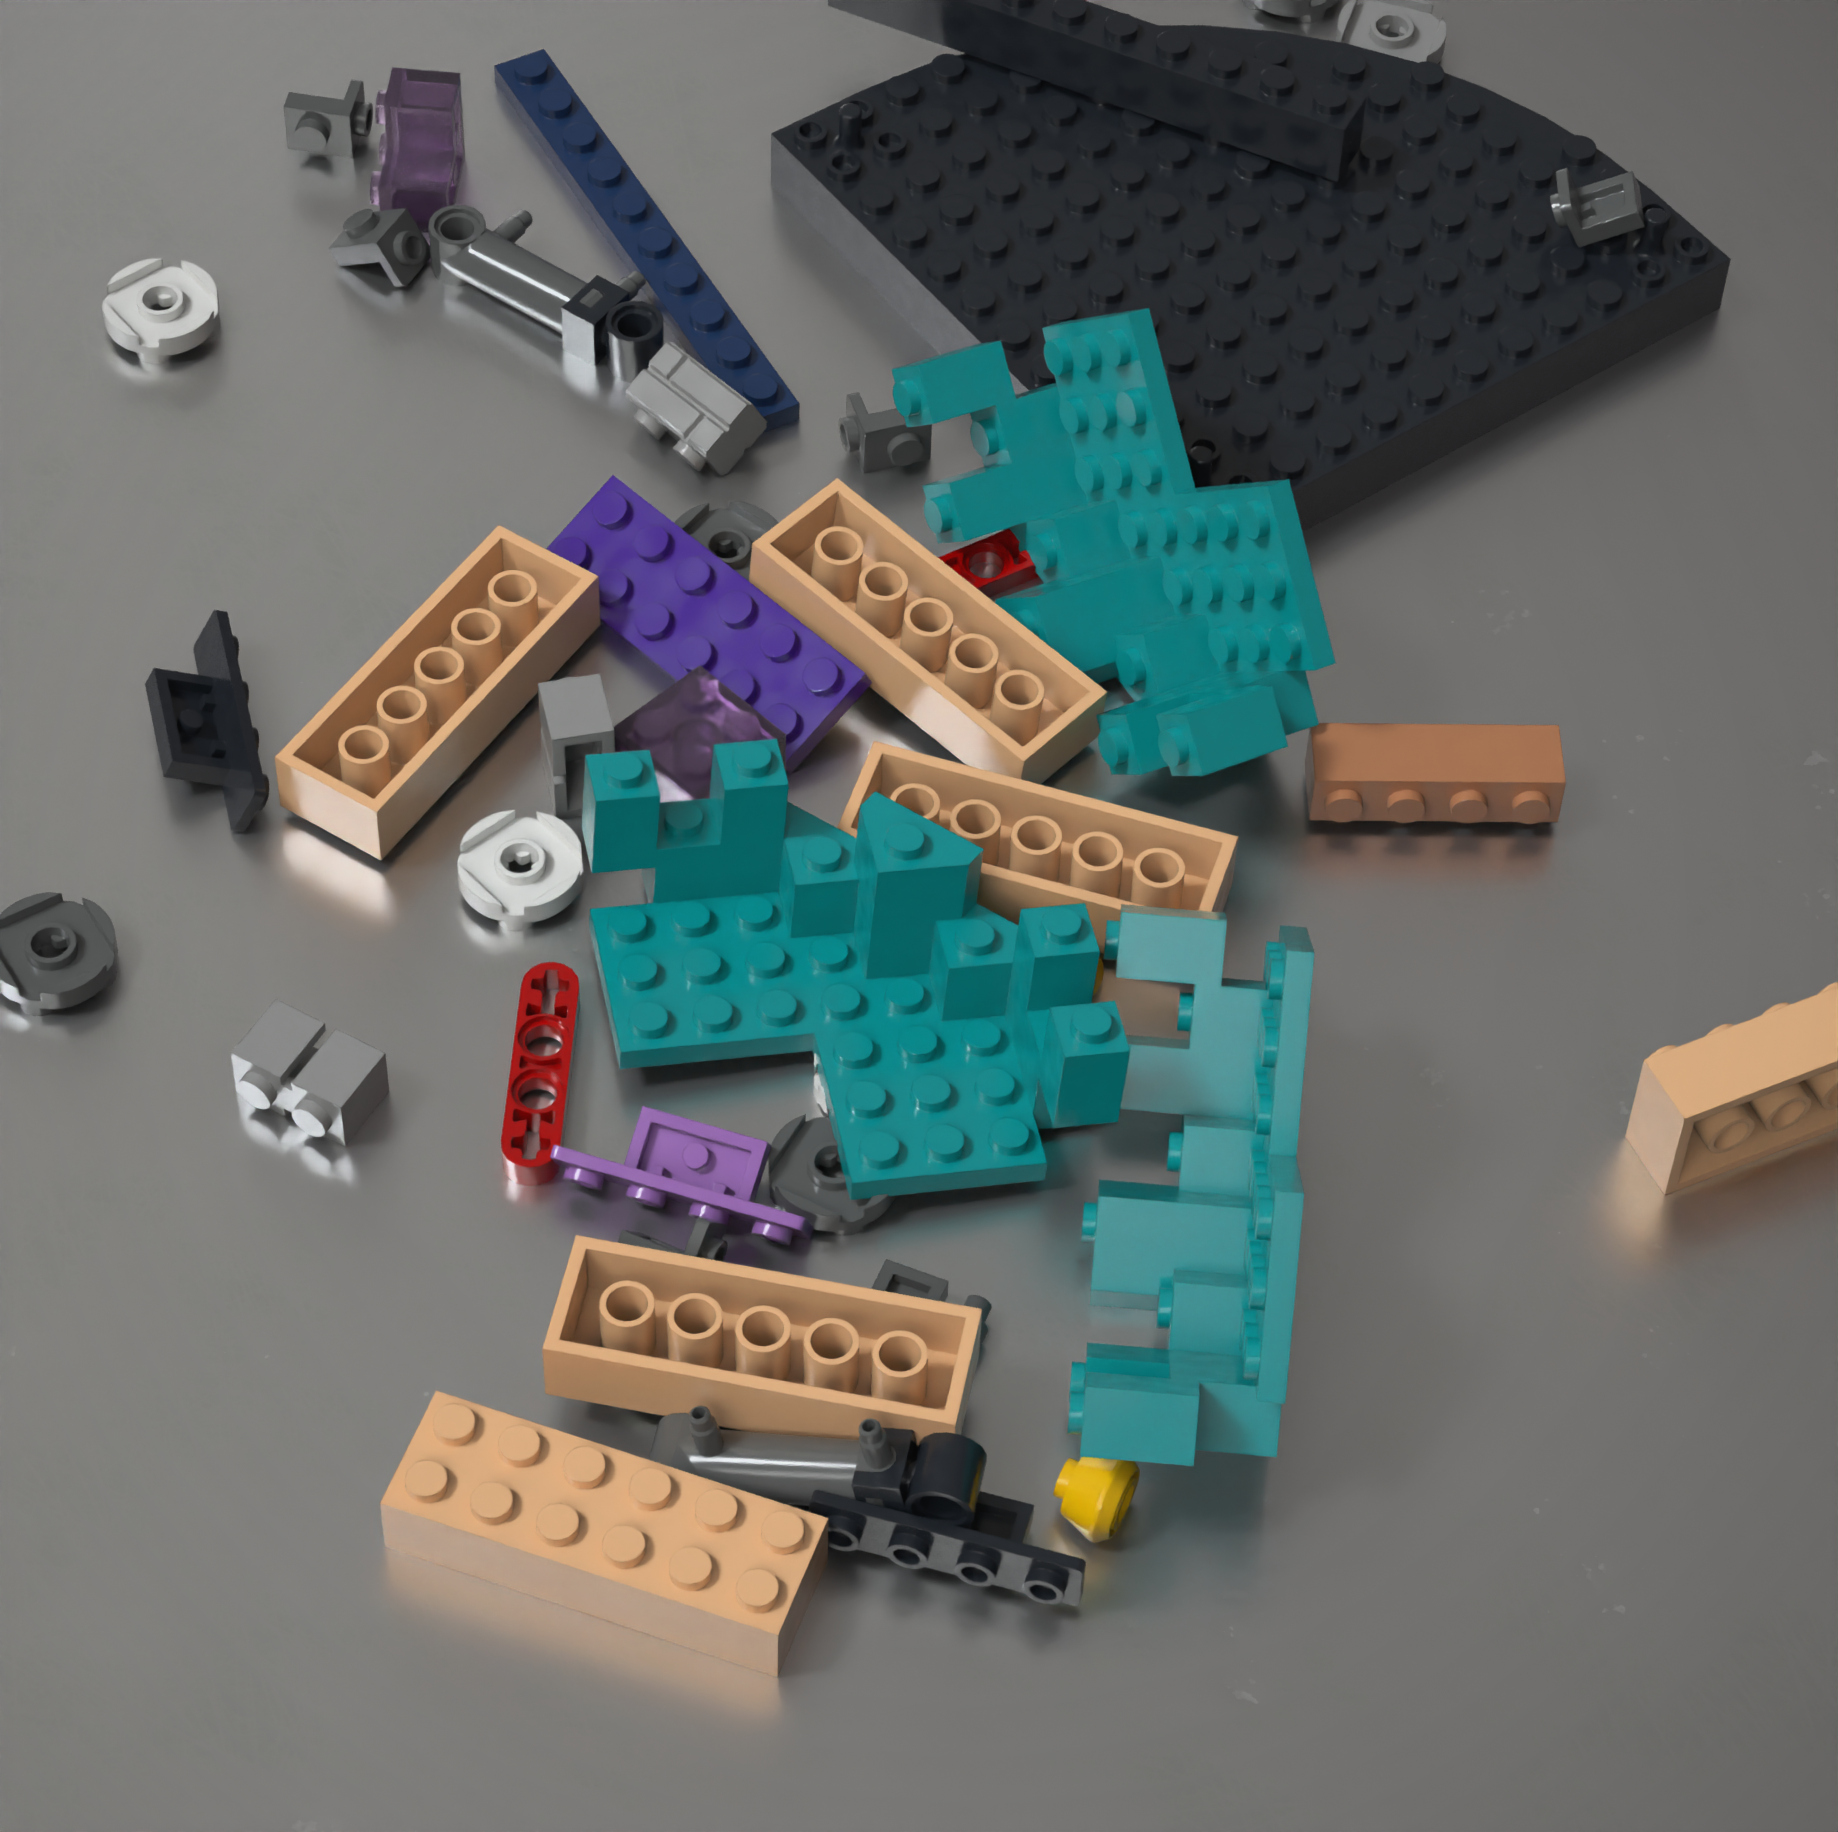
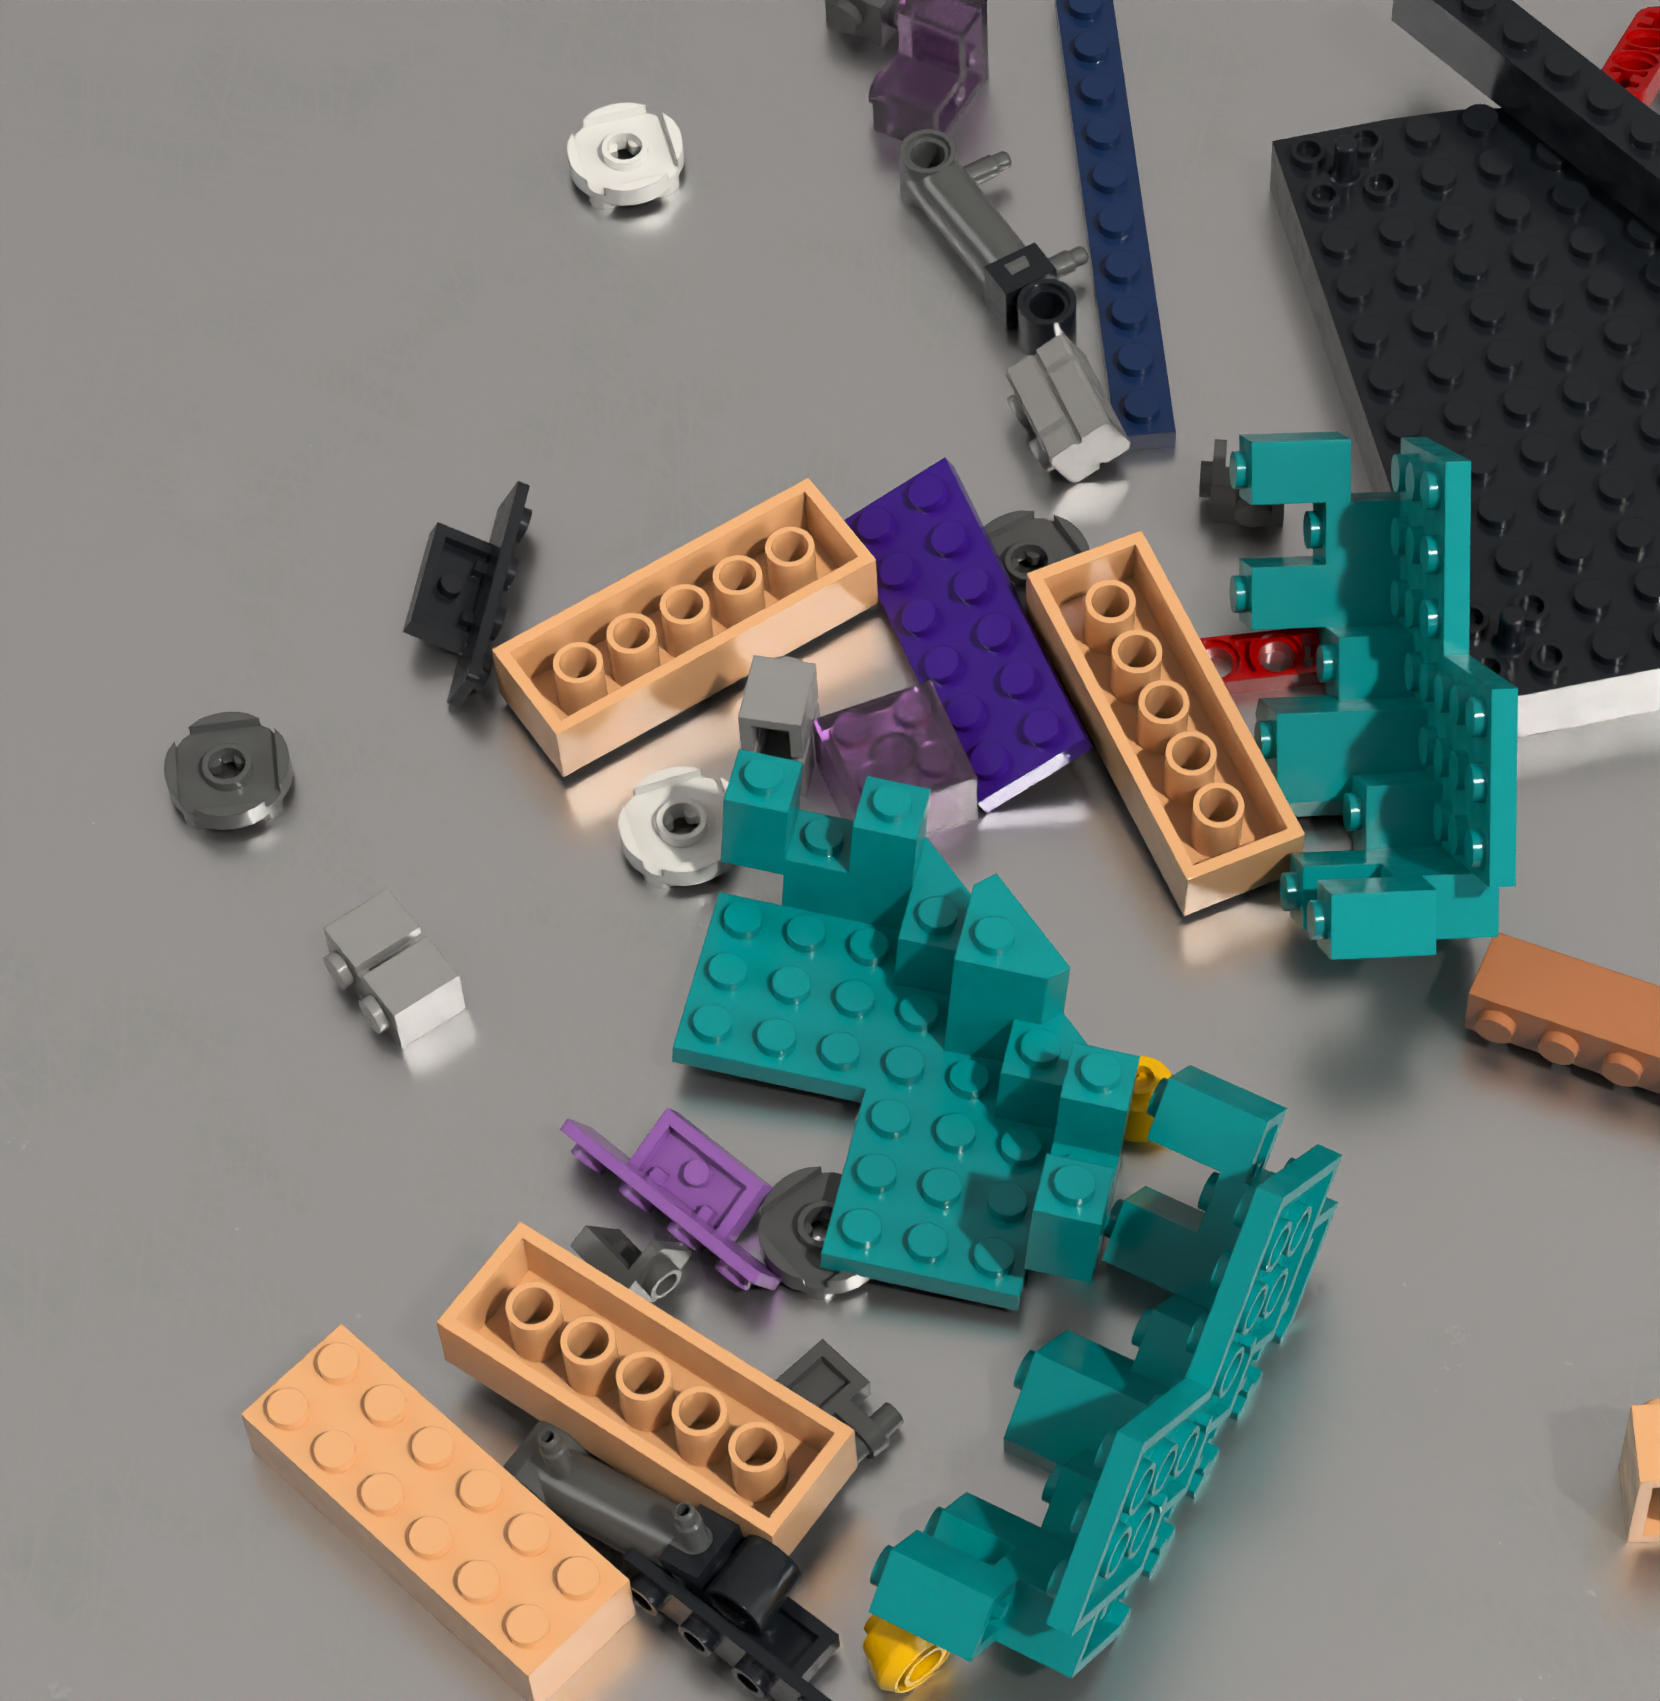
camera: 30 degrees right, 5 degrees up
dark grey bracket [329,208,431,287] -> none
red beam [501,962,580,1187] -> none
light nougat brick [837,741,1238,954] -> none

